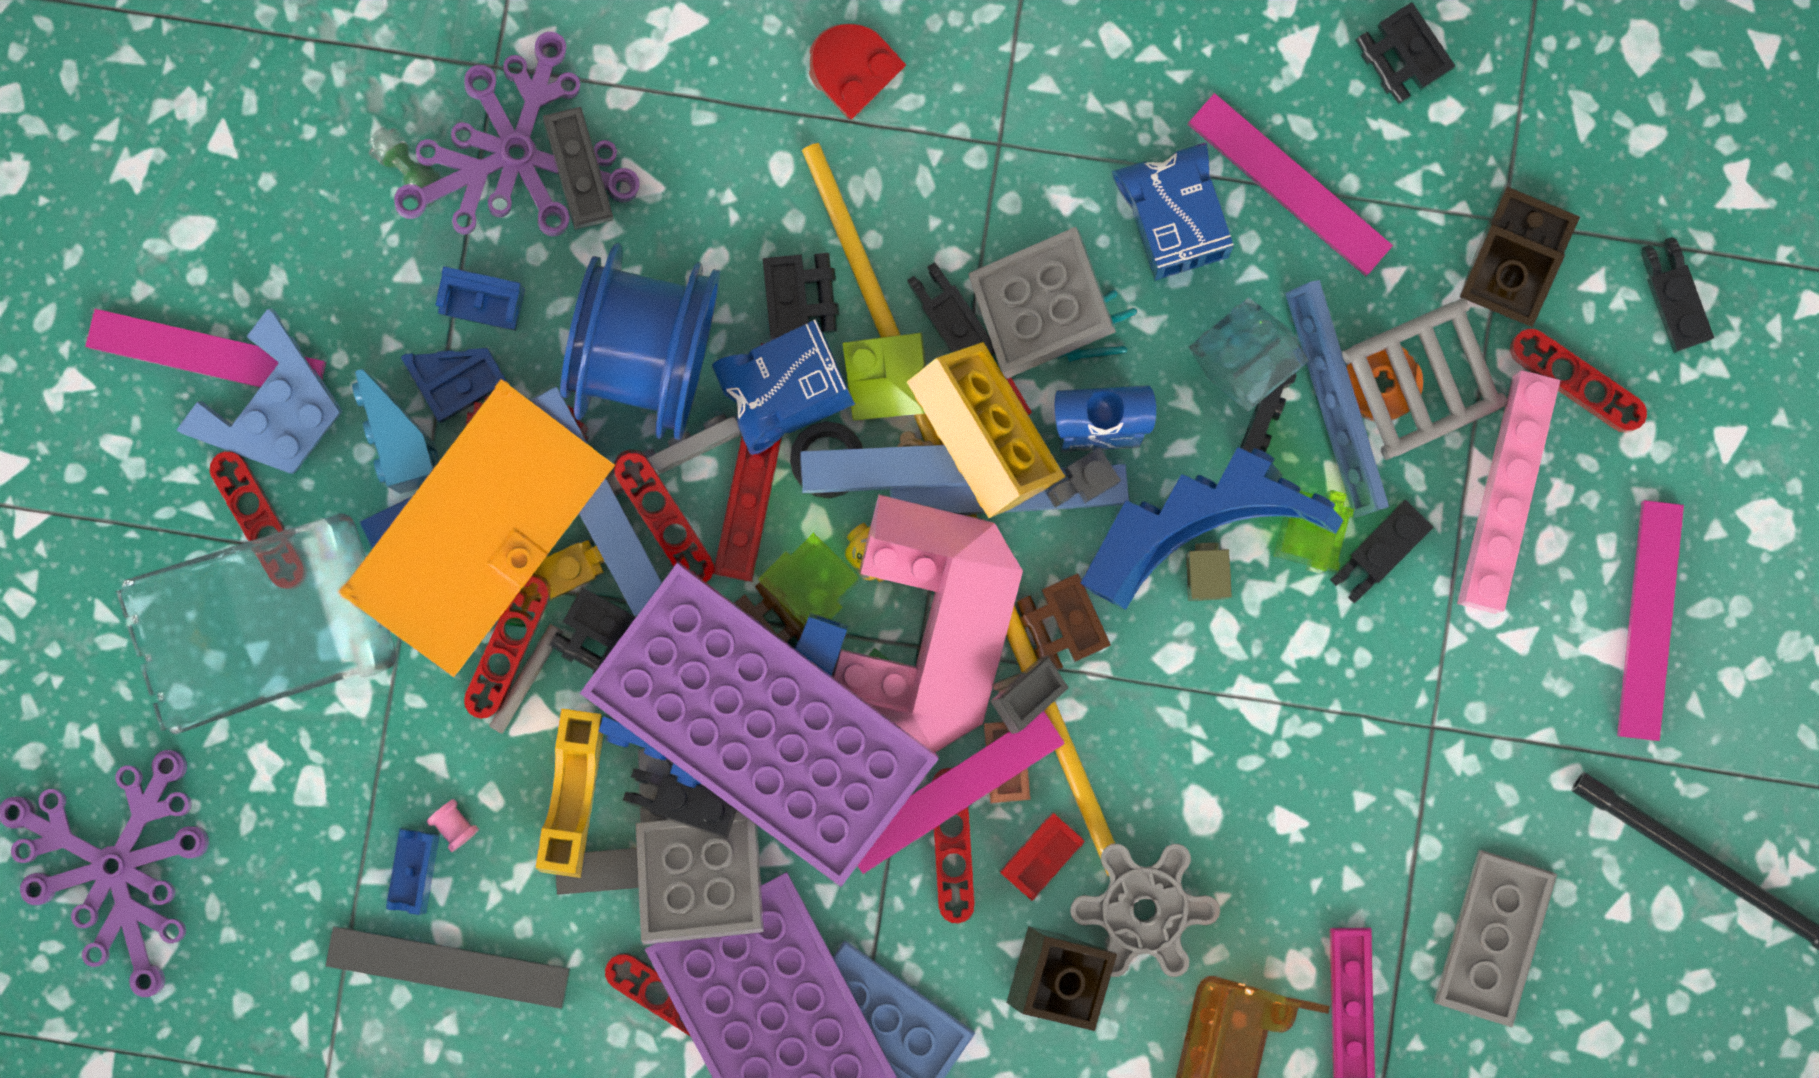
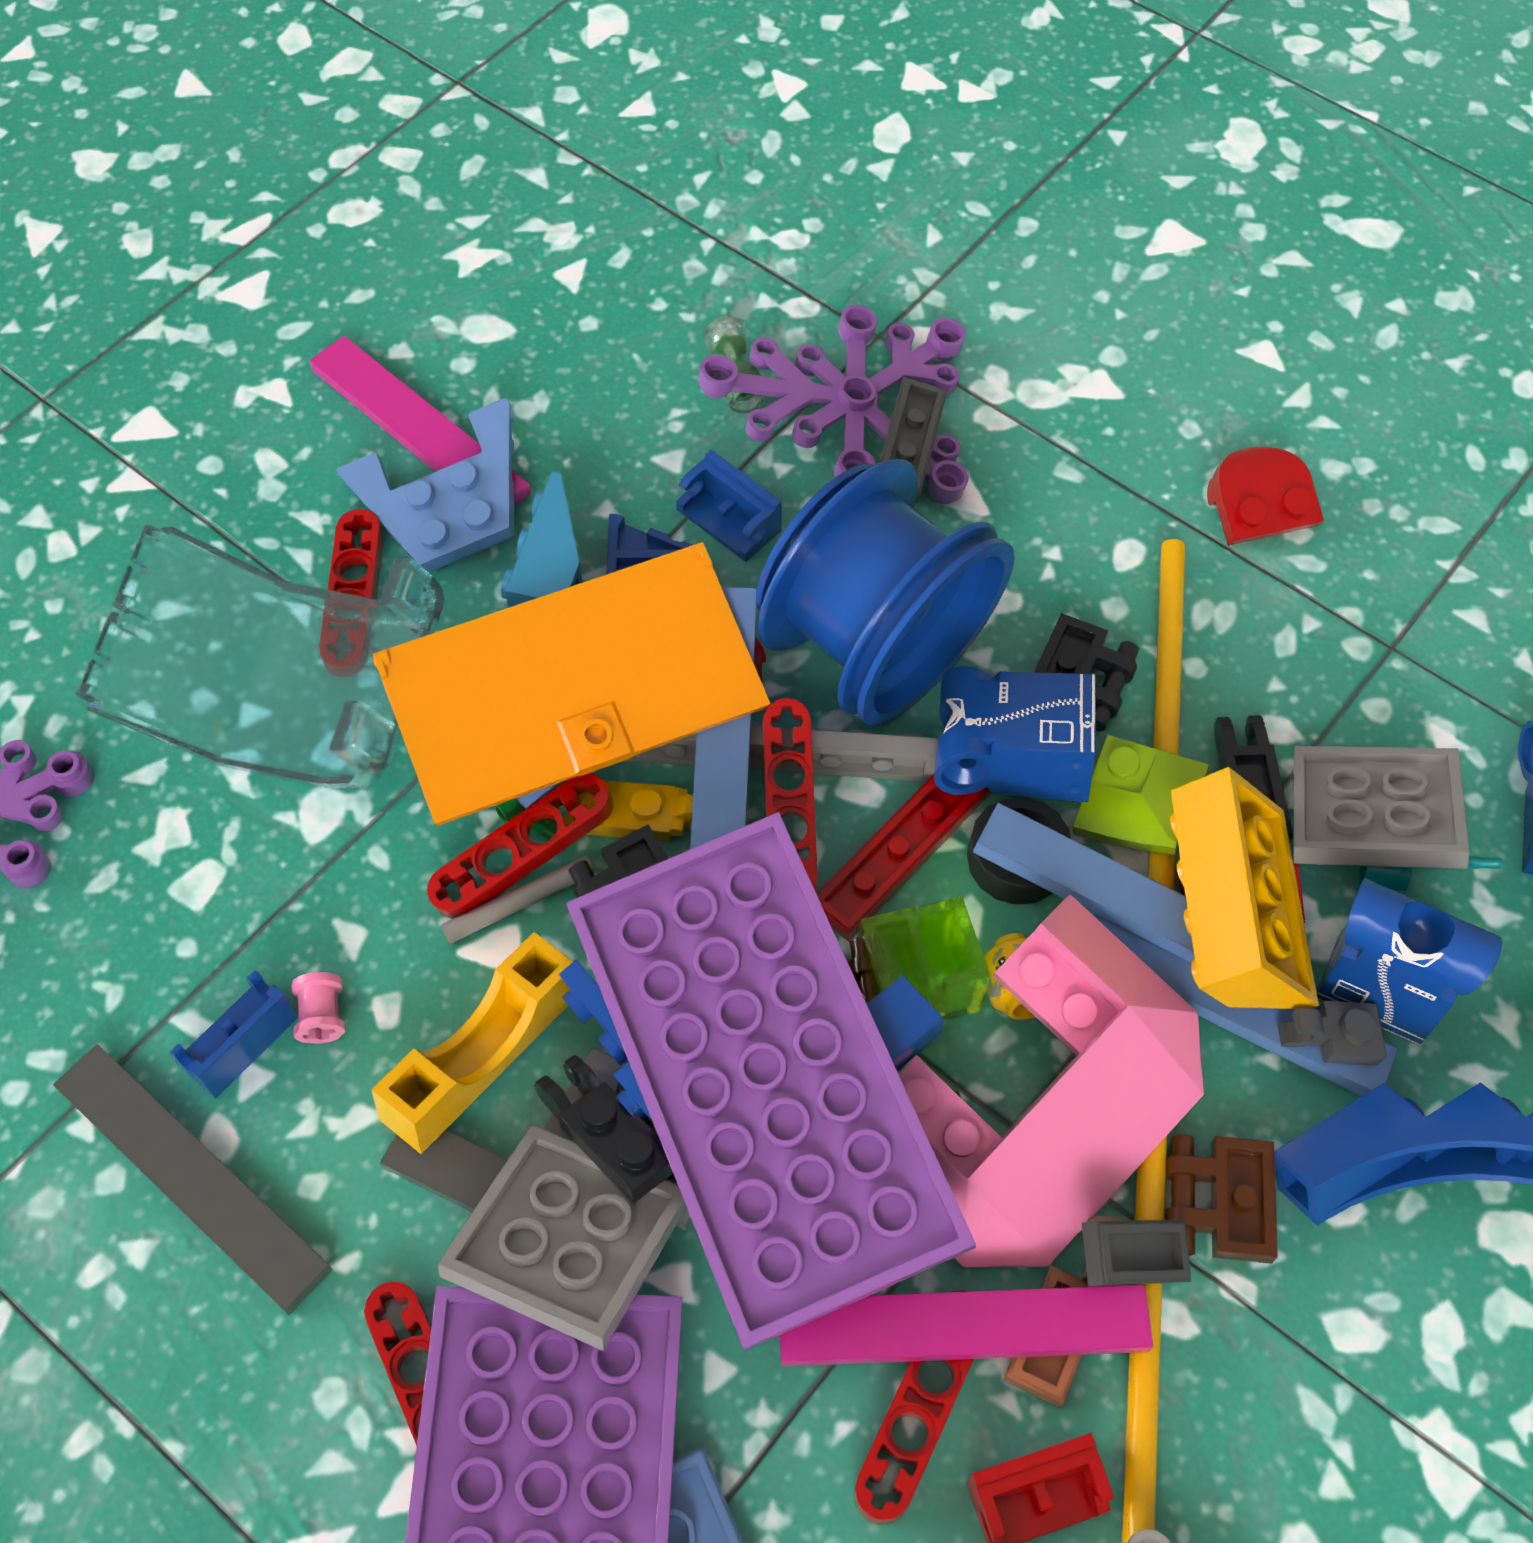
camera: 30 degrees right, 25 degrees down
olive brick [1186,543,1232,601] -> none

